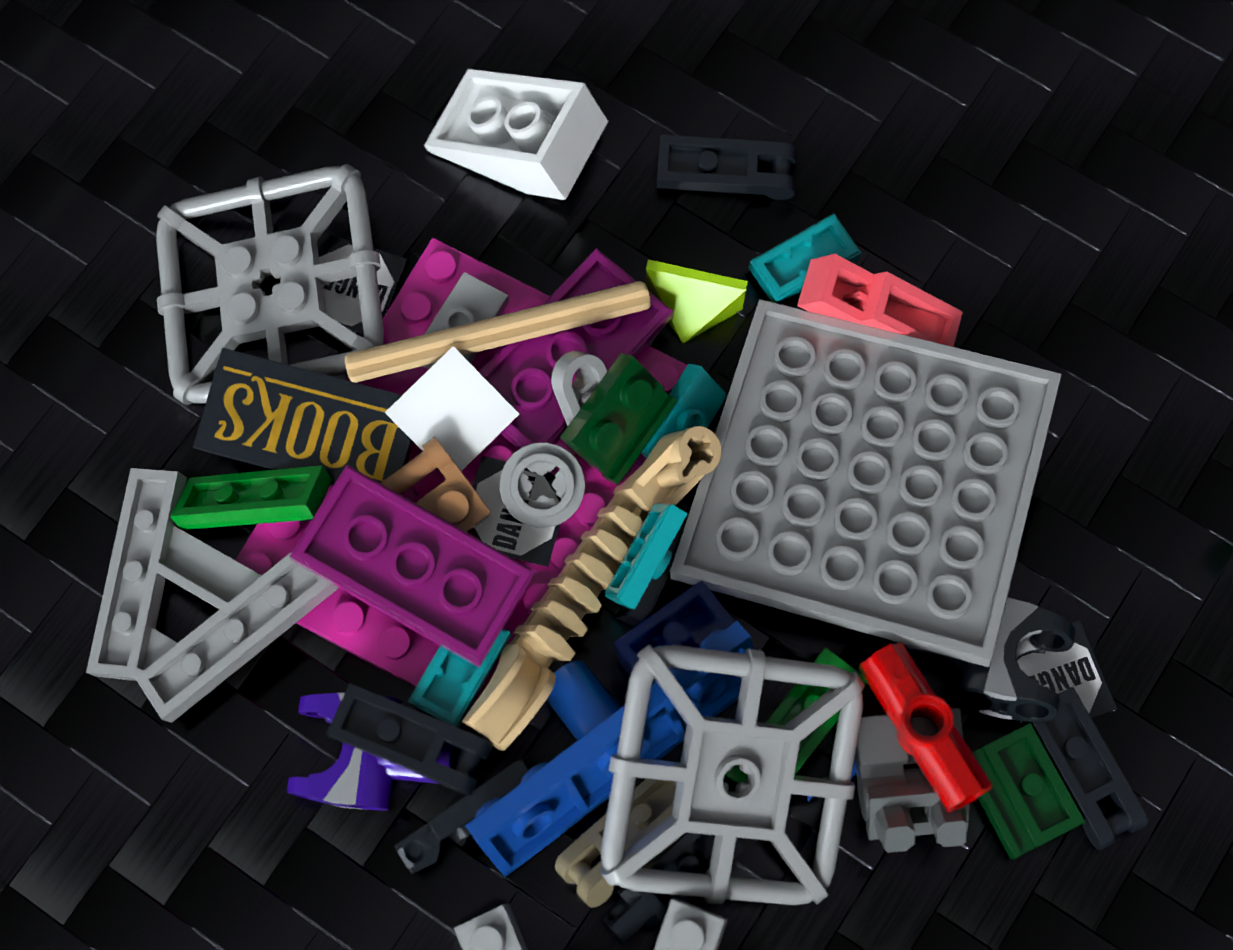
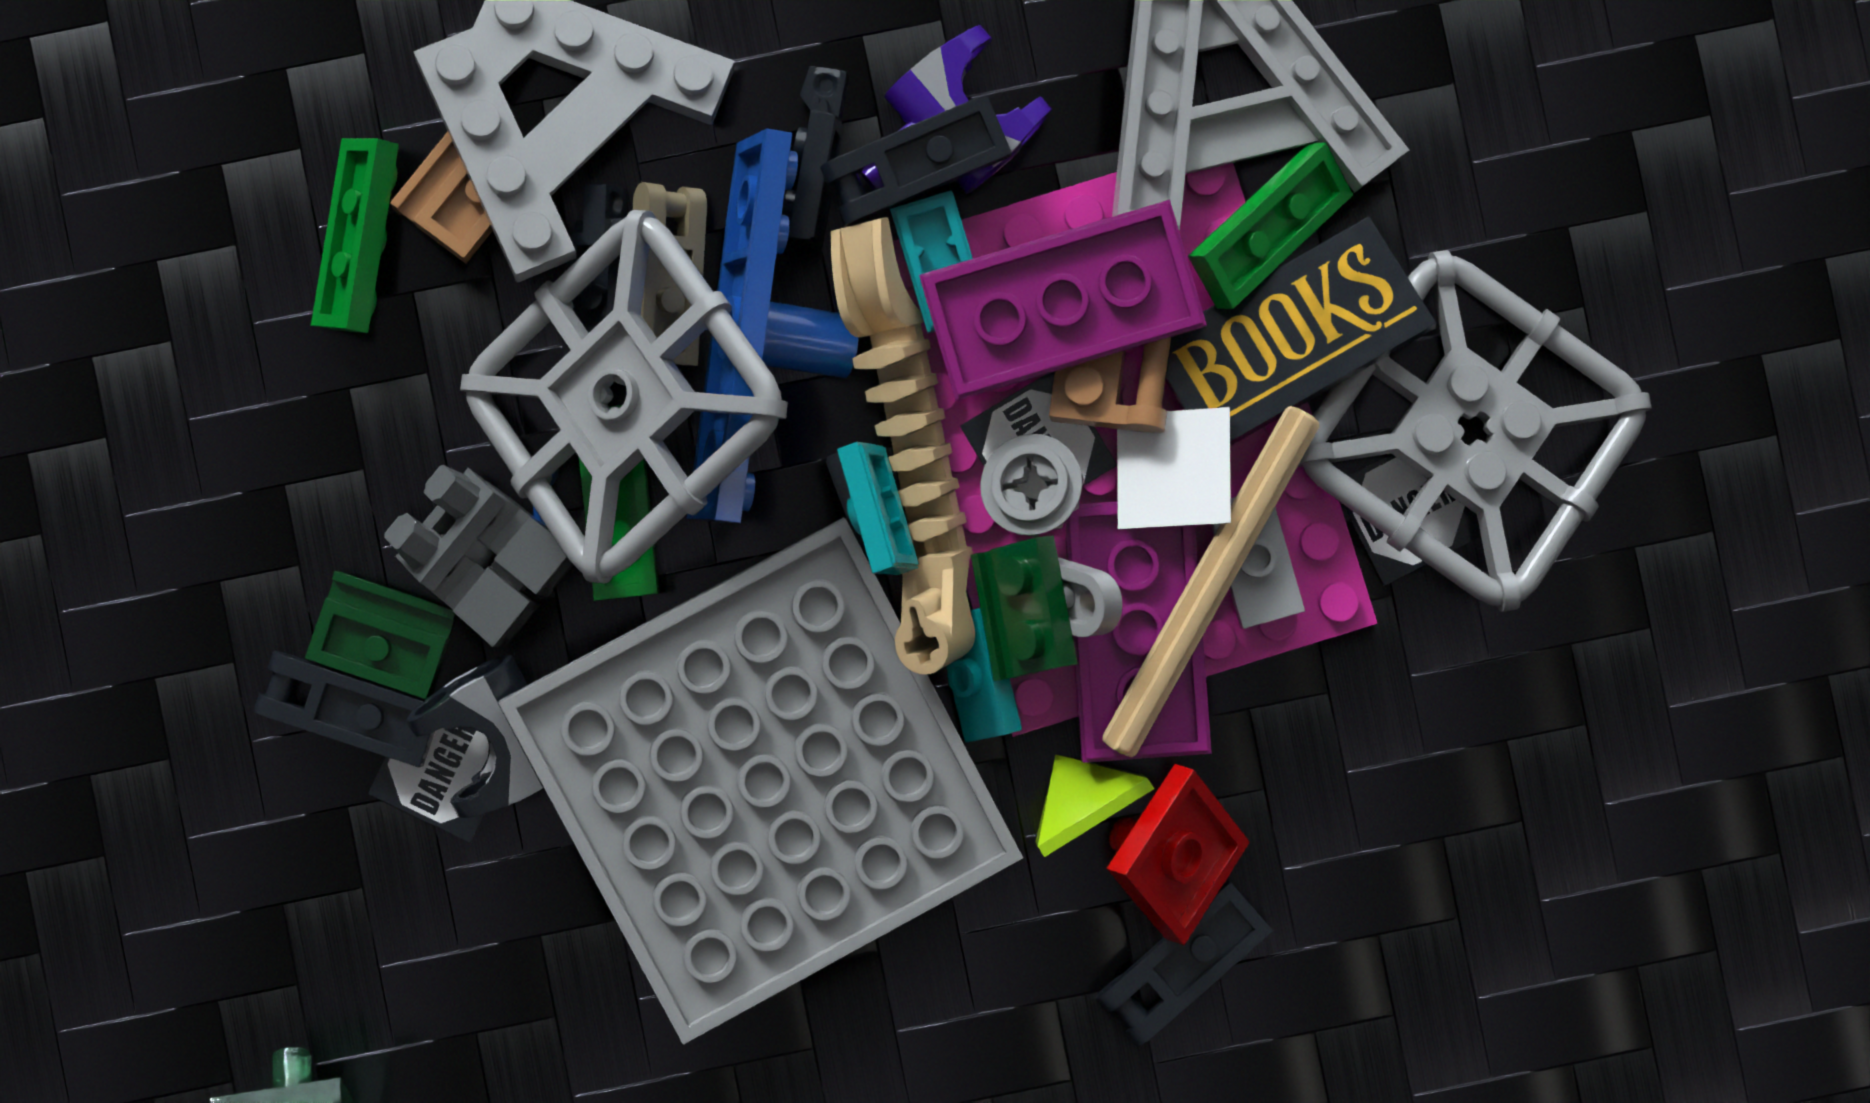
camera: 130 degrees right, 15 degrees up
white slope [424,69,608,200] -> none
clear blue brick [614,580,735,684] -> none
teal plate [749,214,861,304] -> none
coral slope [797,253,963,347] -> none
red piece [859,642,992,813] -> none
none -> red tile [1106,764,1250,945]

